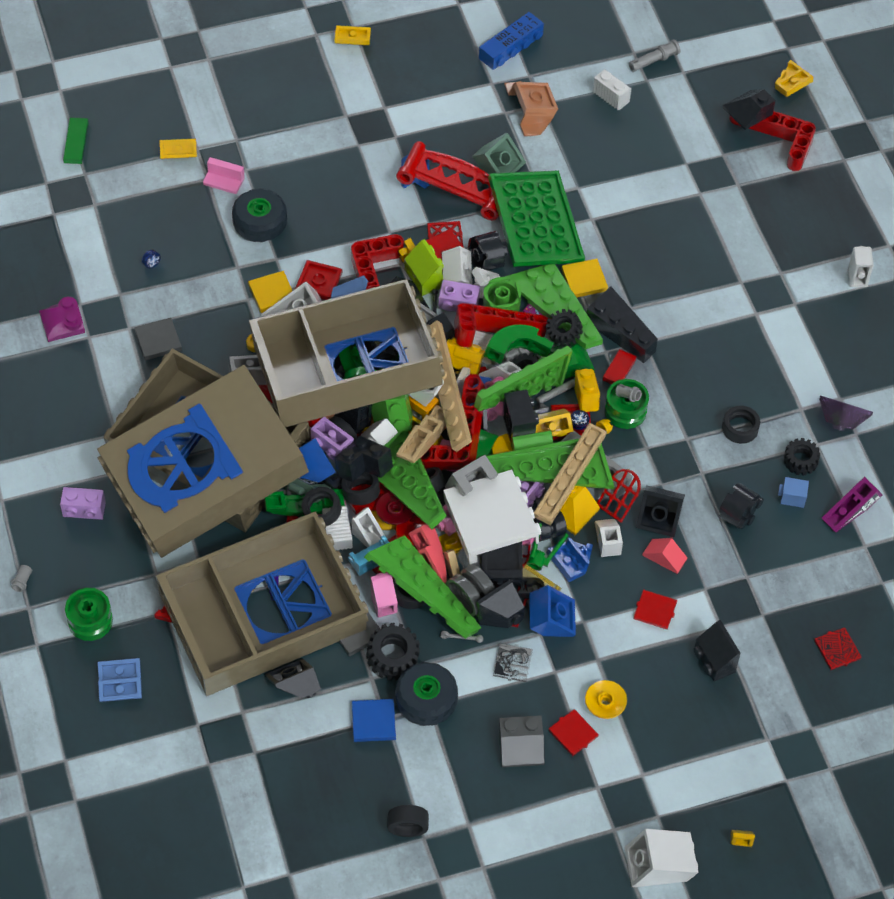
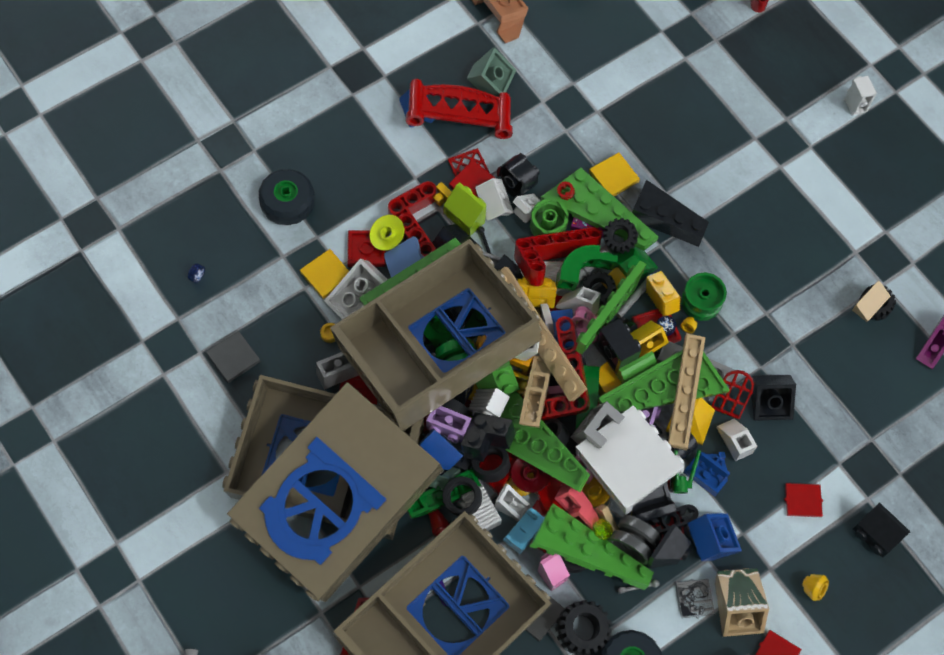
camera: 20 degrees left, 10 degrees up
magenta slope [39,297,85,342] -> none
lavender brick [60,487,106,520] -> none
green tile [63,118,88,164] -> none
yellow plate [159,138,197,159] -> none
bright pink panel [203,157,245,194] -> none
lavender brick [438,280,480,312] -> none
green plate [488,170,585,267] -> none
clear yellow piece [524,564,562,591] -> none
yellow dish [585,680,627,719] -> none
red tile [603,349,637,384] -> none
light grey pin [616,384,642,402] -> none
coral slope [642,538,687,574] -> none
black brick [718,483,764,529] -> none
black tyre [722,405,761,444] -> none
medium blue brick [778,477,809,508] -> none
clear purple slope [819,395,873,431] -> none
none -> neon yellow dish [370,215,404,251]
none -> red bush [557,181,575,200]
none -> clear neon green tile [593,519,613,540]
none -> tan slope [715,568,769,637]
none -> yellow cone [802,574,829,601]
none -> tan slope [852,280,891,322]

